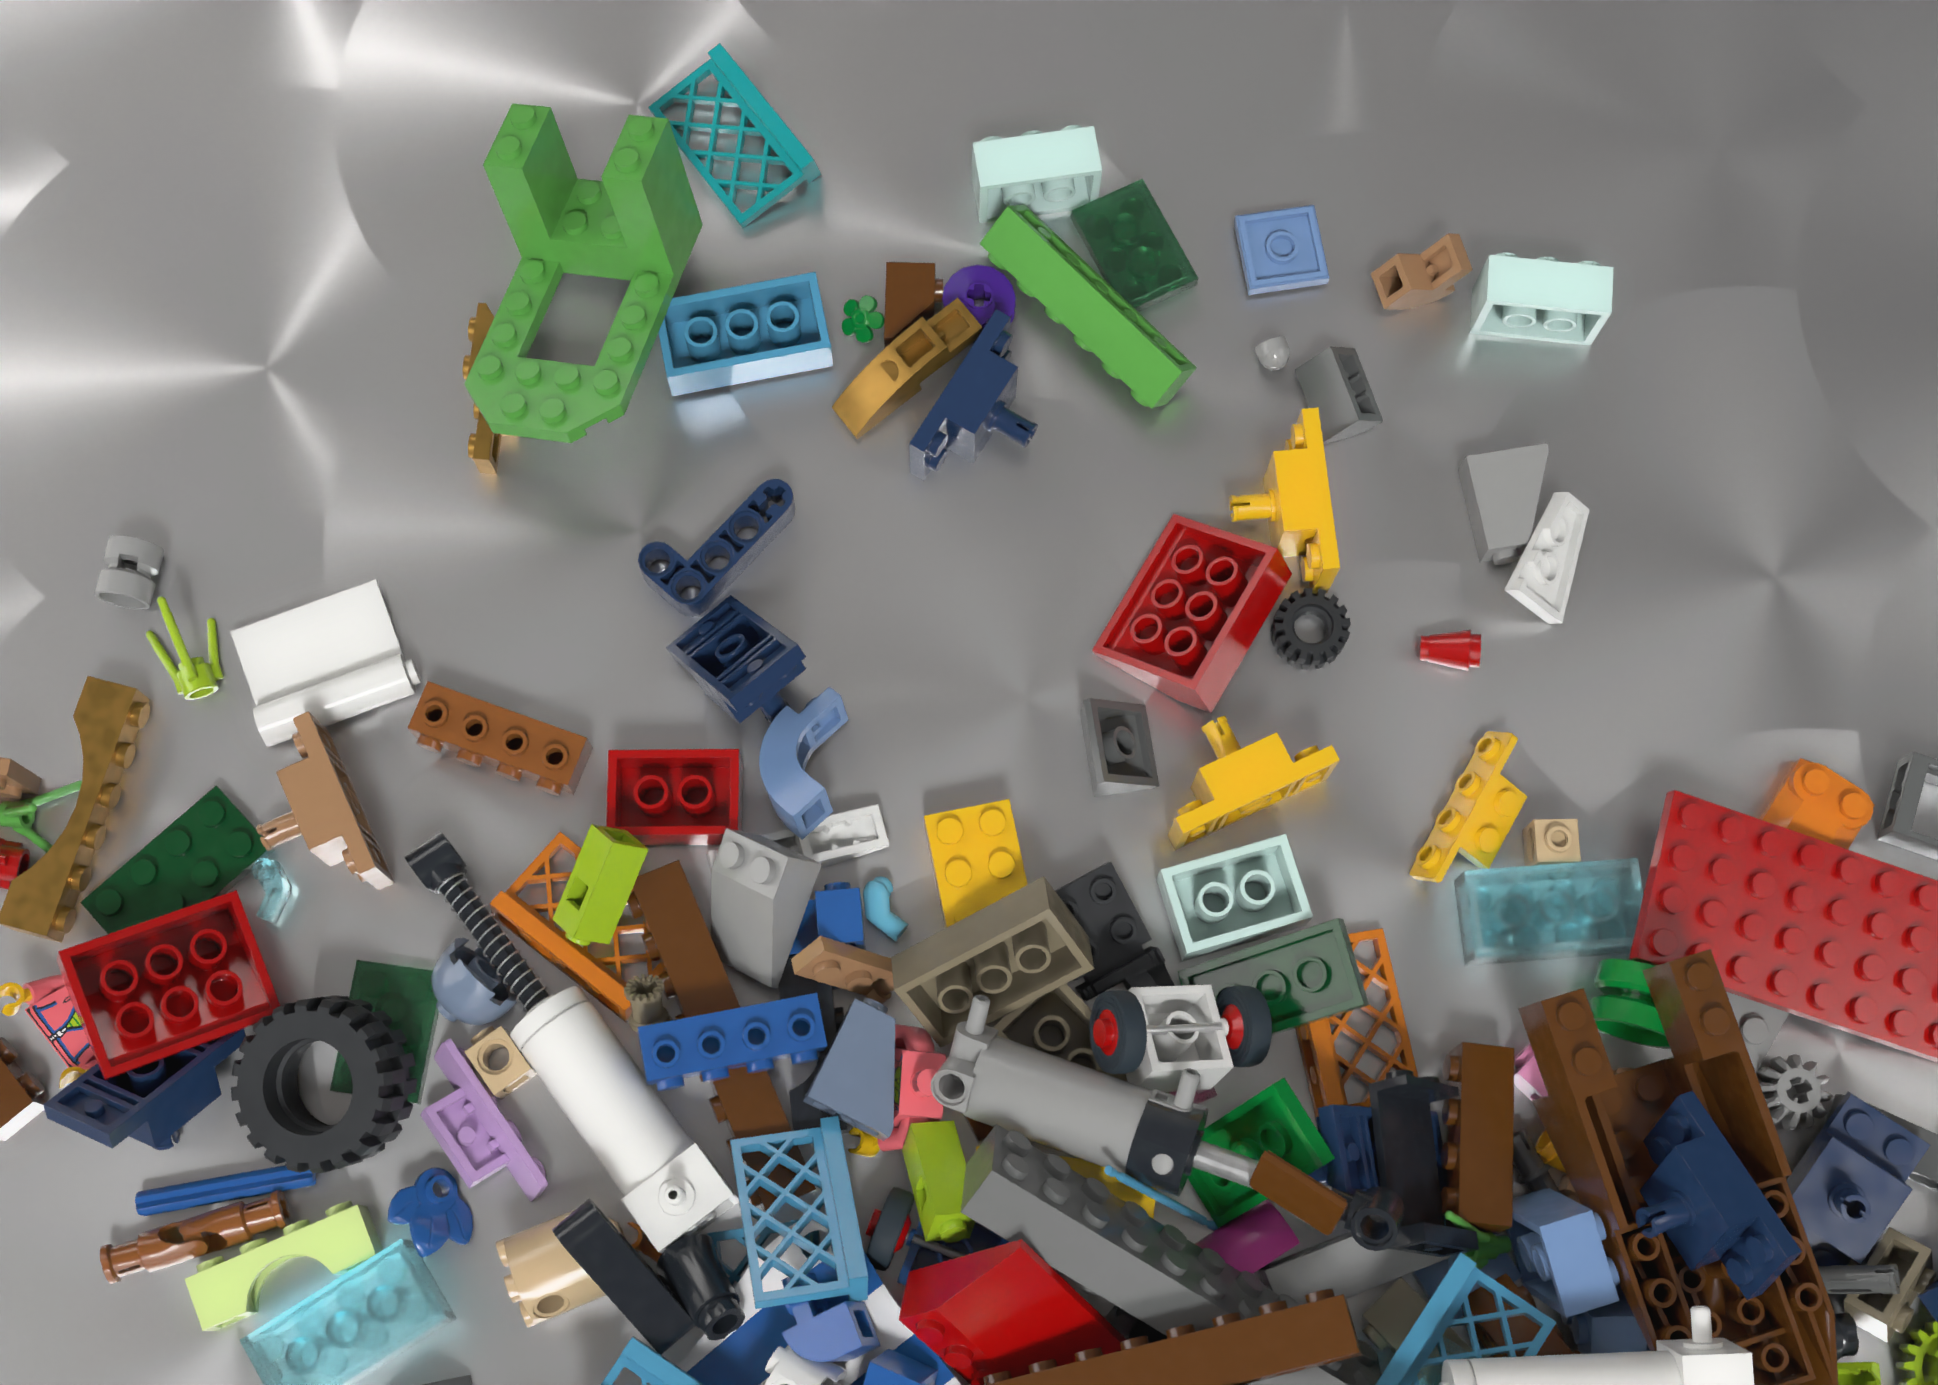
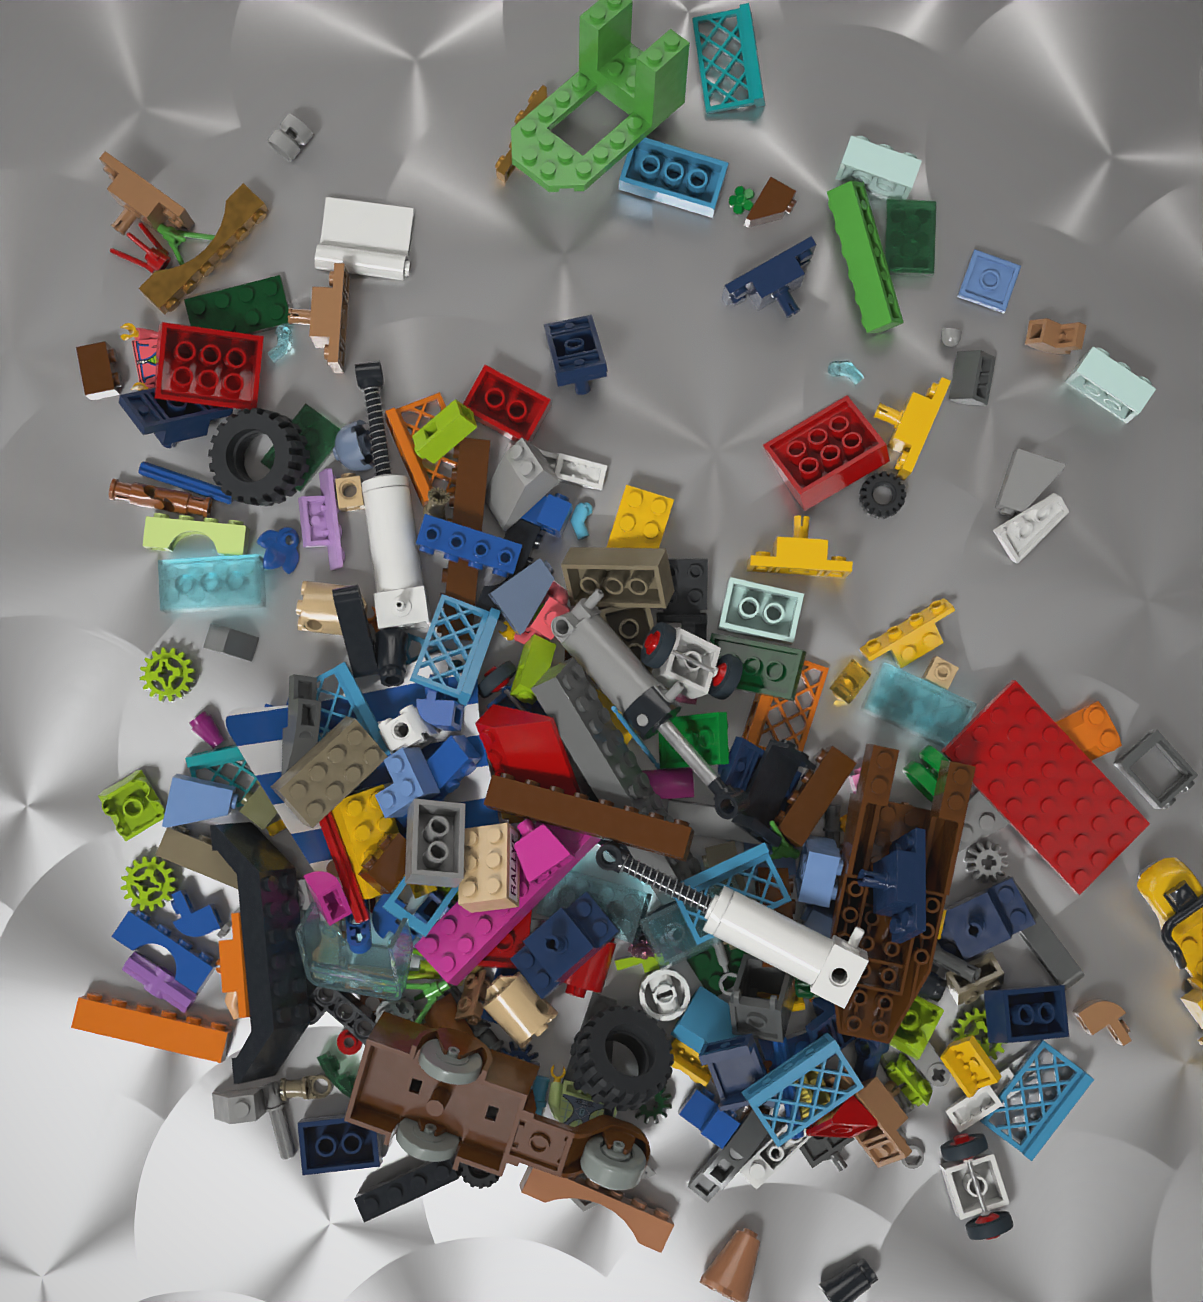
camera: 30 degrees right, 10 degrees up
lime plant [146,596,224,700] -> none
dark orange brick [408,681,593,796] -> none
dark blue beam [638,479,796,617] -> none
medium blue arch [759,687,849,840] -> none
medium nougat plate [791,936,894,1004] -> none
pearl gold slope [832,298,983,439] -> none
dark purple piece [942,265,1016,343] -> none
dark grey slope [1080,698,1159,797] -> none
reddish brown slope [1249,1150,1348,1236] -> none
red cone [1420,629,1481,671] -> none
none -> clear light blue arm [827,360,864,385]
none -> clear yellow tile [829,659,871,704]

